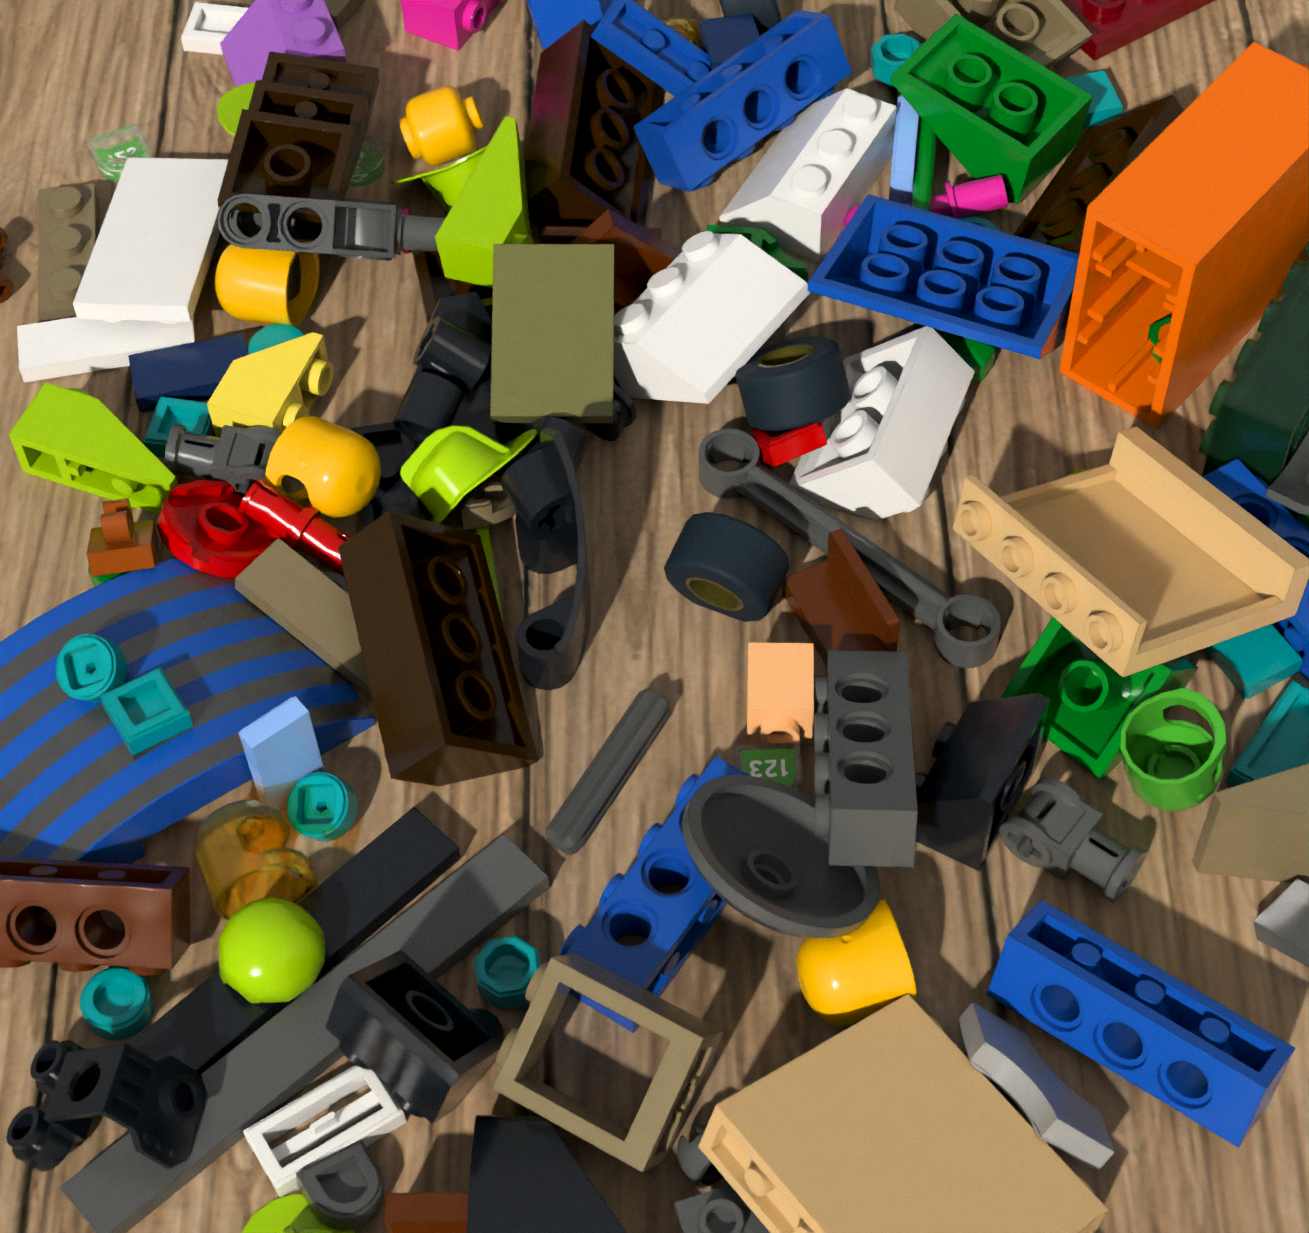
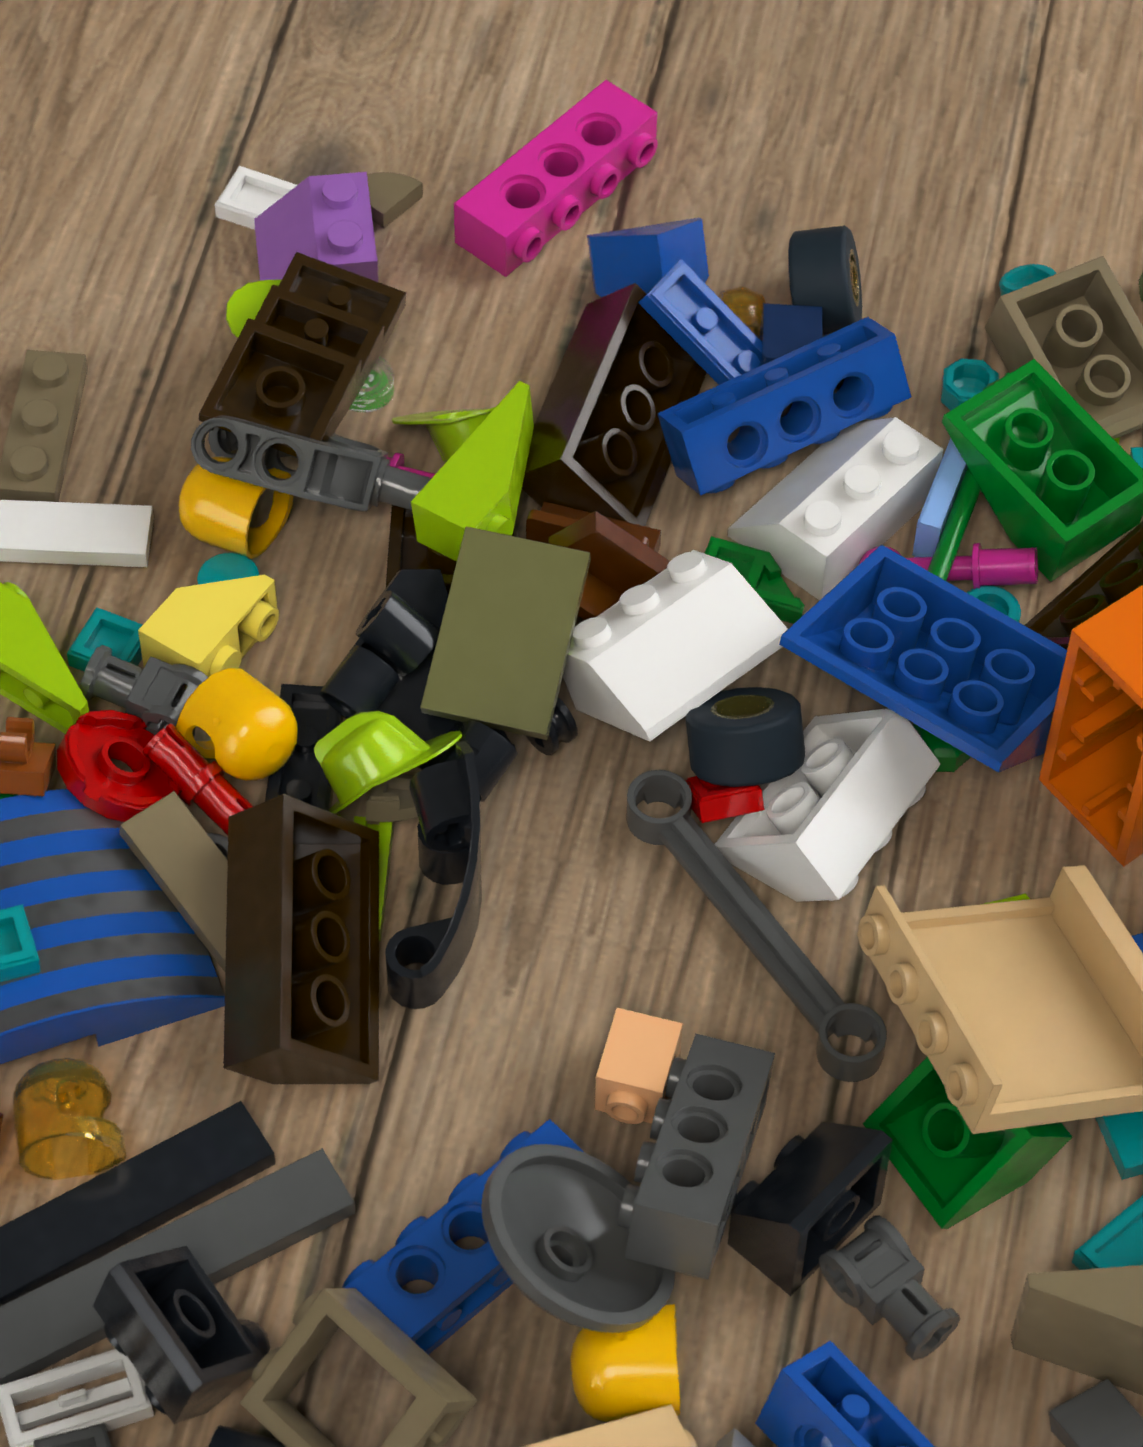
camera: 10 degrees right, 0 degrees up
white tile [73,157,229,324] -> none
clear tile [87,123,152,182] -> none
dark blue tile [128,332,249,412] -> none
lime hair [218,897,326,1004] -> none
light blue tile [239,696,325,817] -> none
teal tile [287,772,358,842] -> none
yellow head [399,85,485,167] -> none
teal tile [474,935,540,1010] -> none
dark grey axle [546,689,670,855] -> none
black wheel [664,512,790,622] -> none
tile [735,742,803,792] -> none
reddish brown panel [782,528,900,667] -> none
bright green helmet [1121,688,1227,811] -> none

